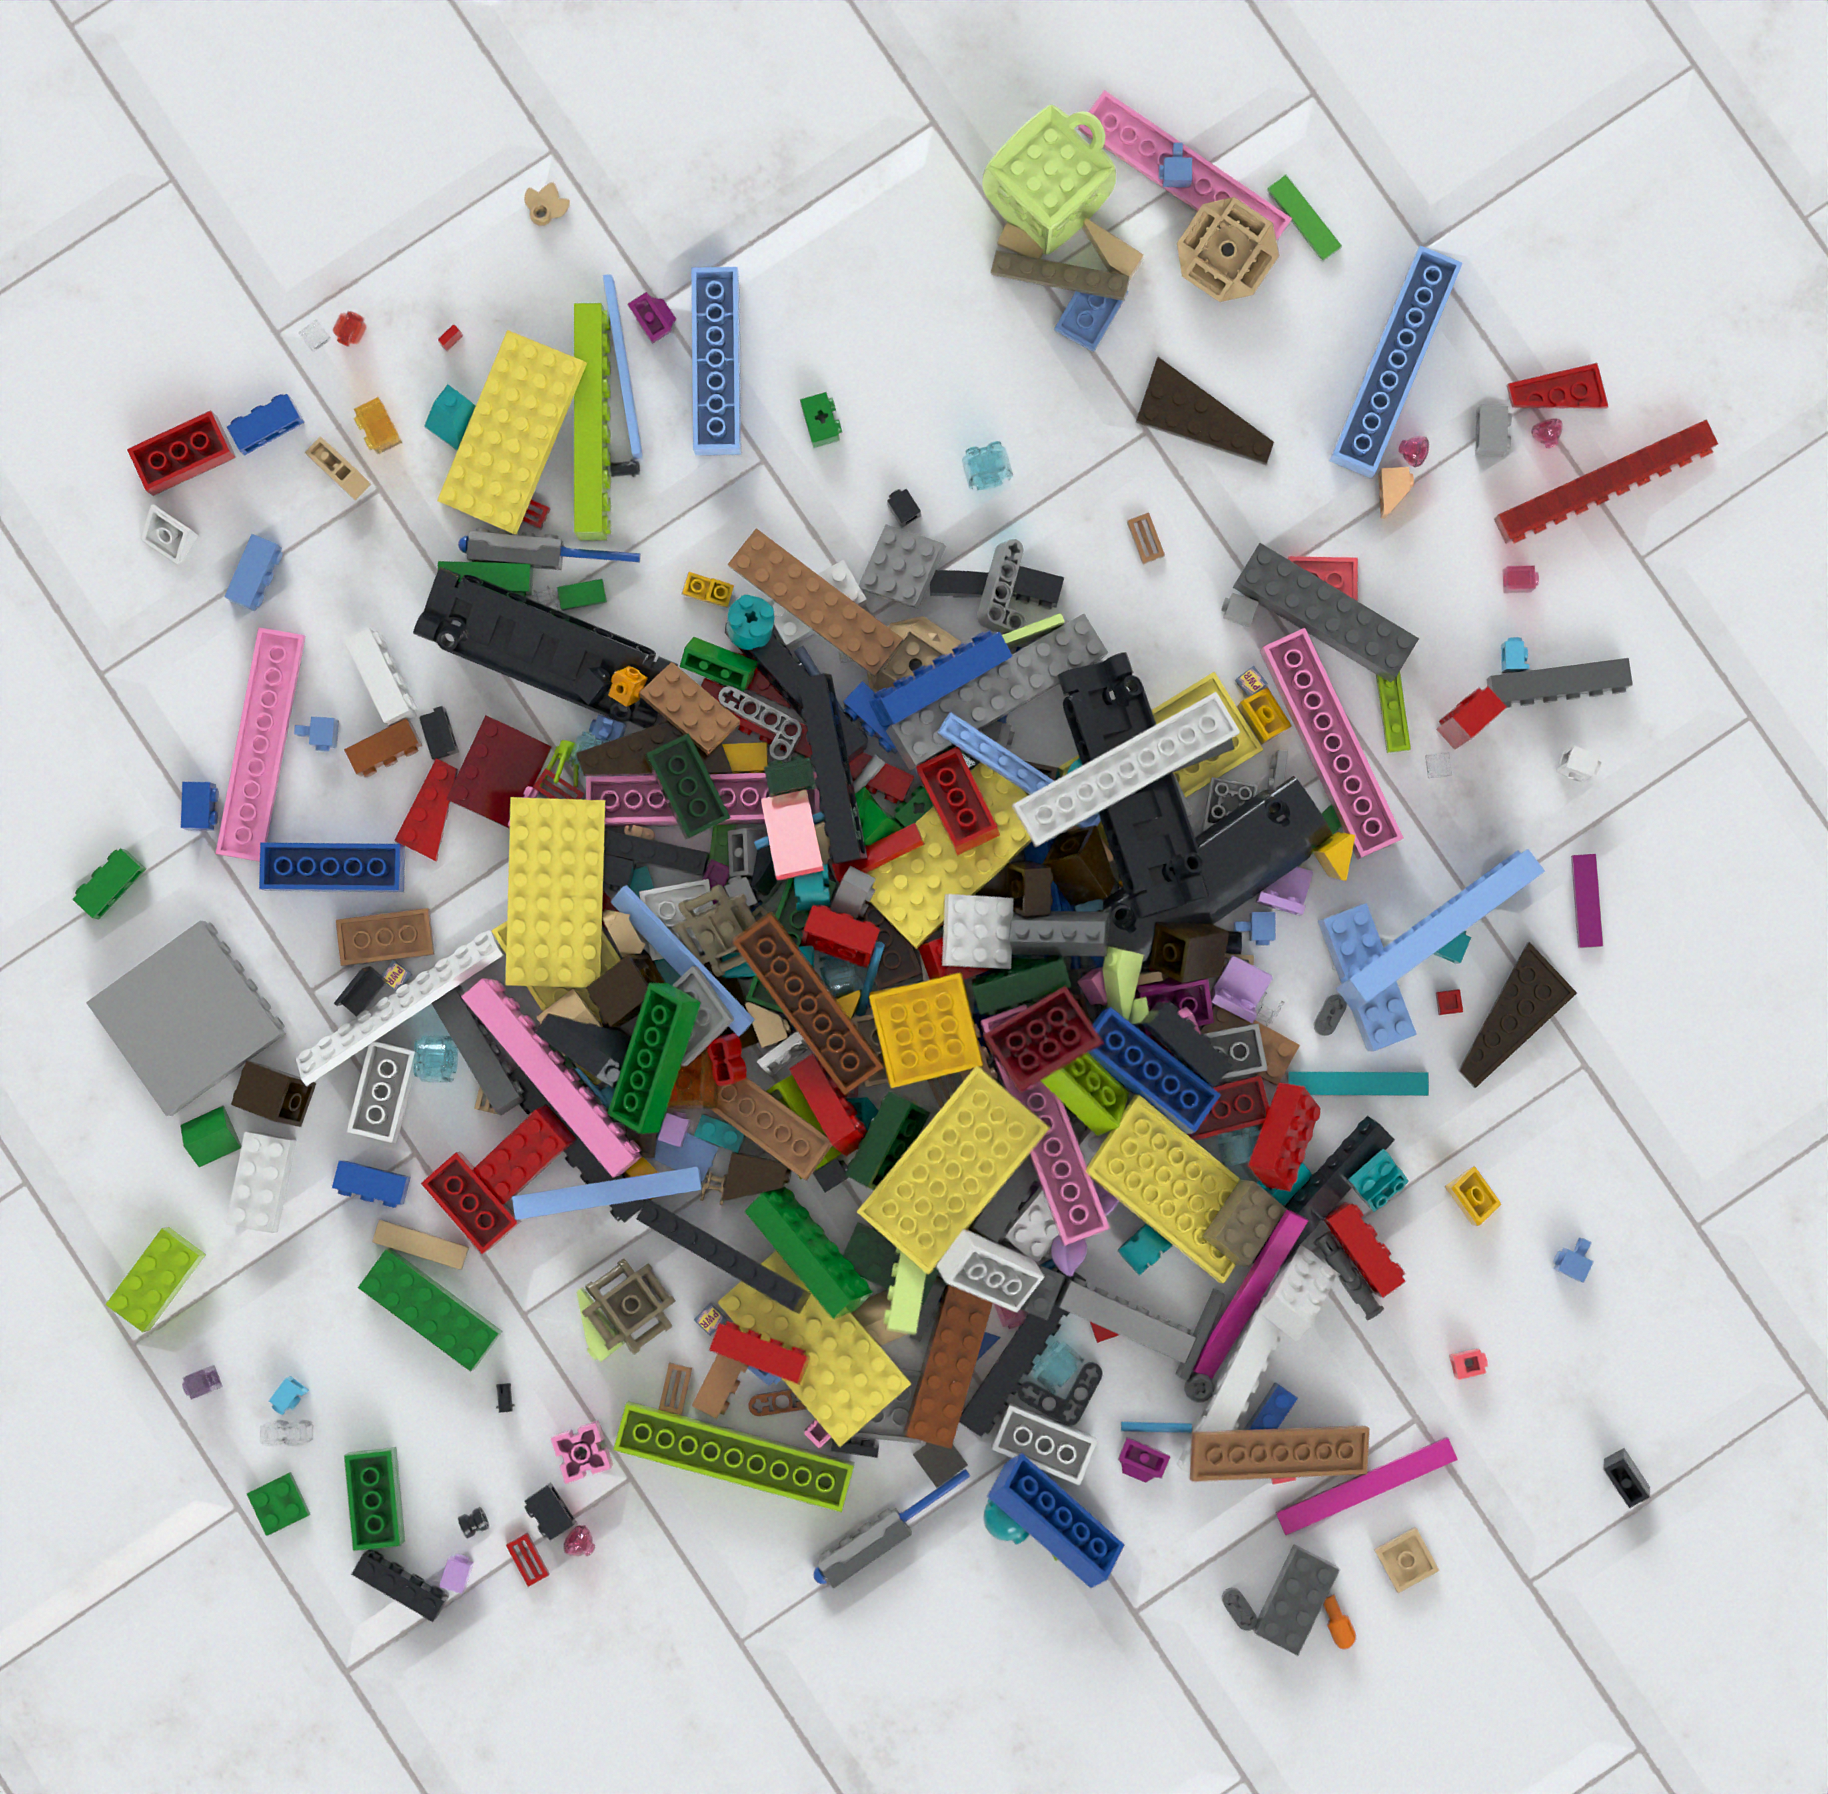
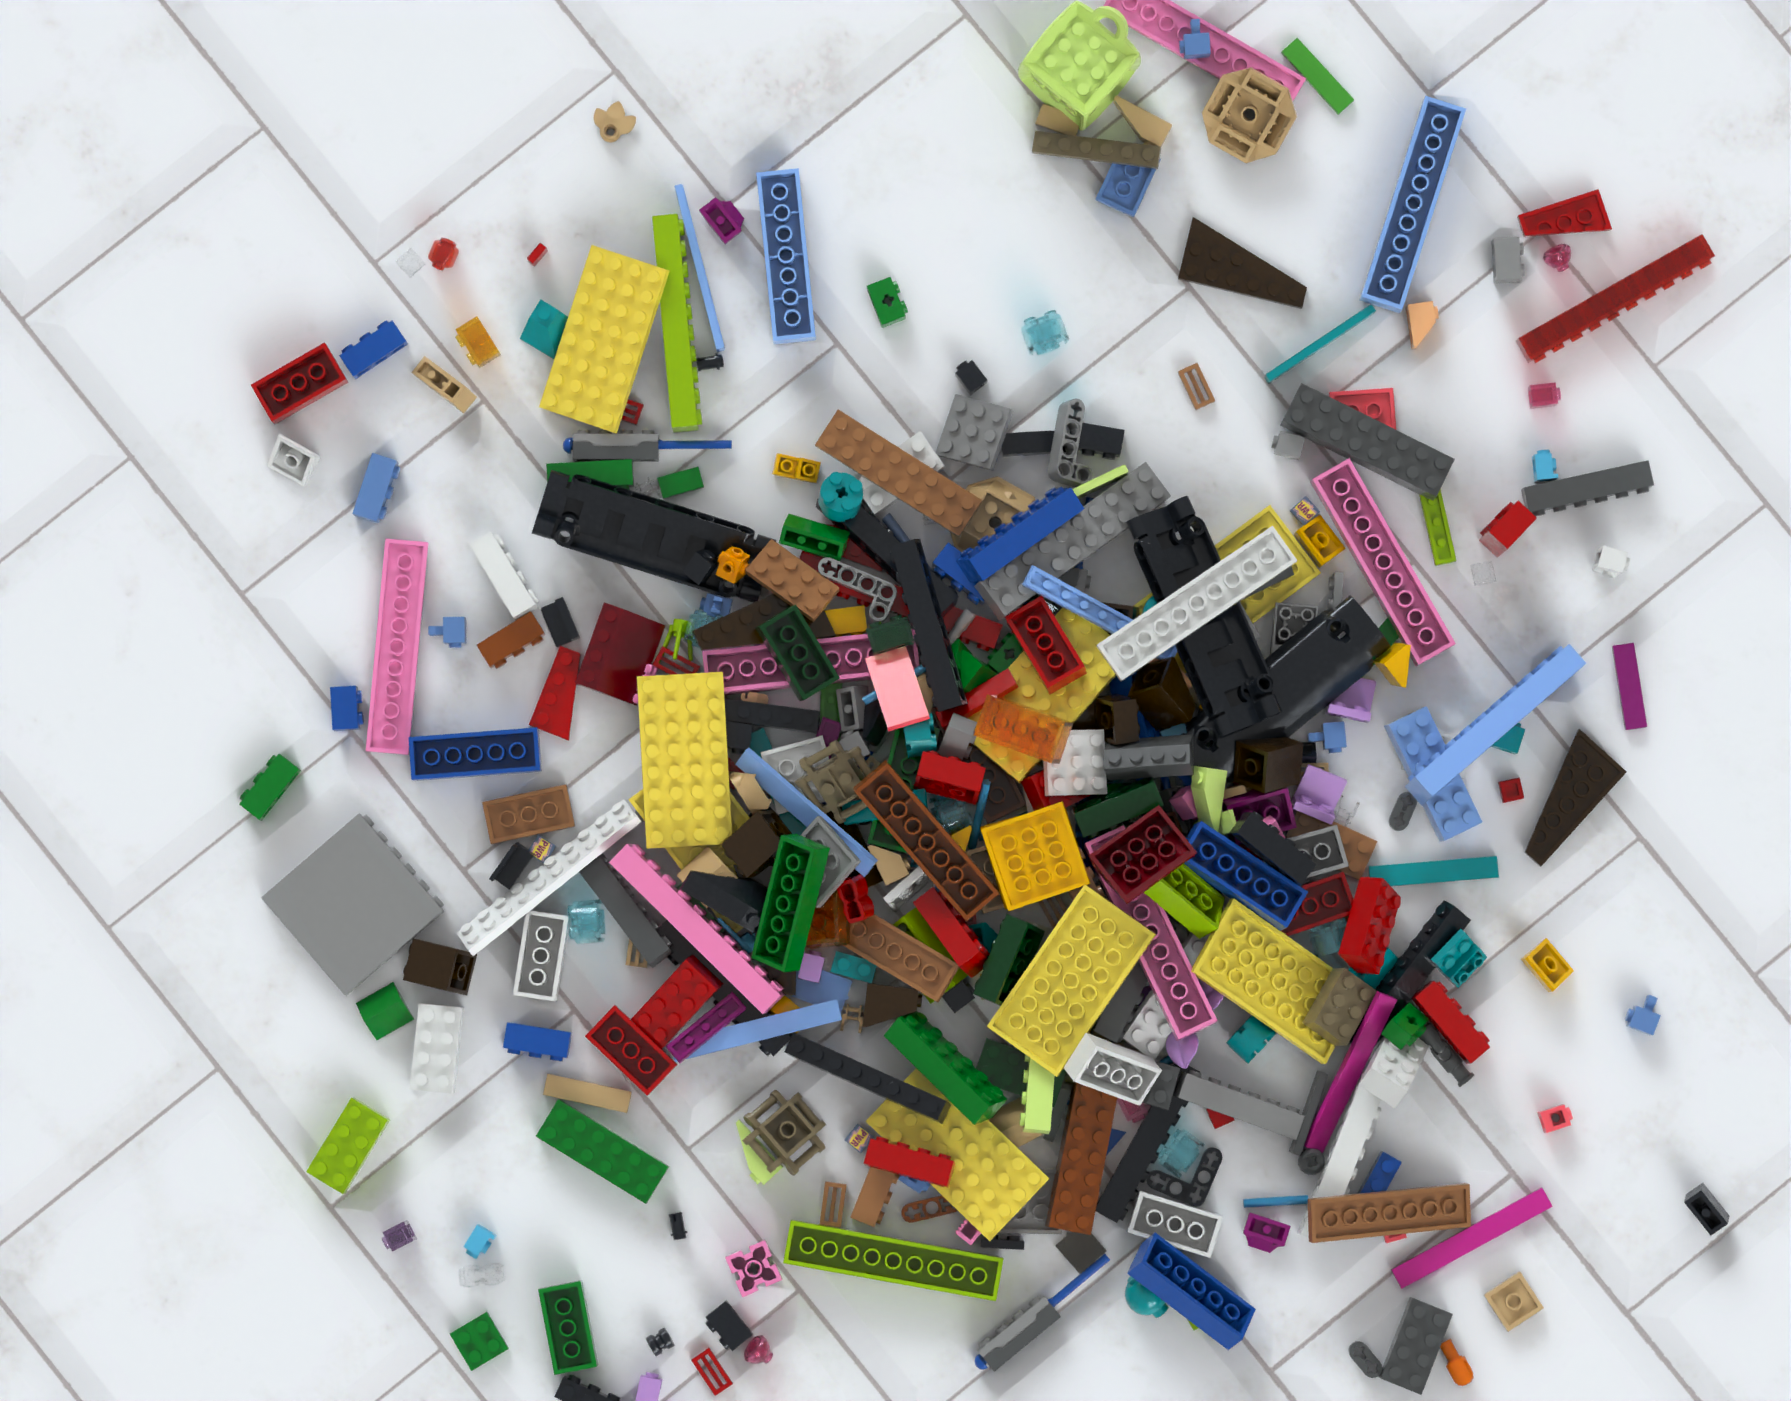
camera: 10 degrees left, 0 degrees up
clear pink brick [1399,436,1429,468] -> none
none -> magenta tile [666,992,746,1063]
none -> clear orange brick [974,694,1073,764]
none -> teal tile [1265,305,1376,384]
none -> green brick [1381,1003,1429,1050]

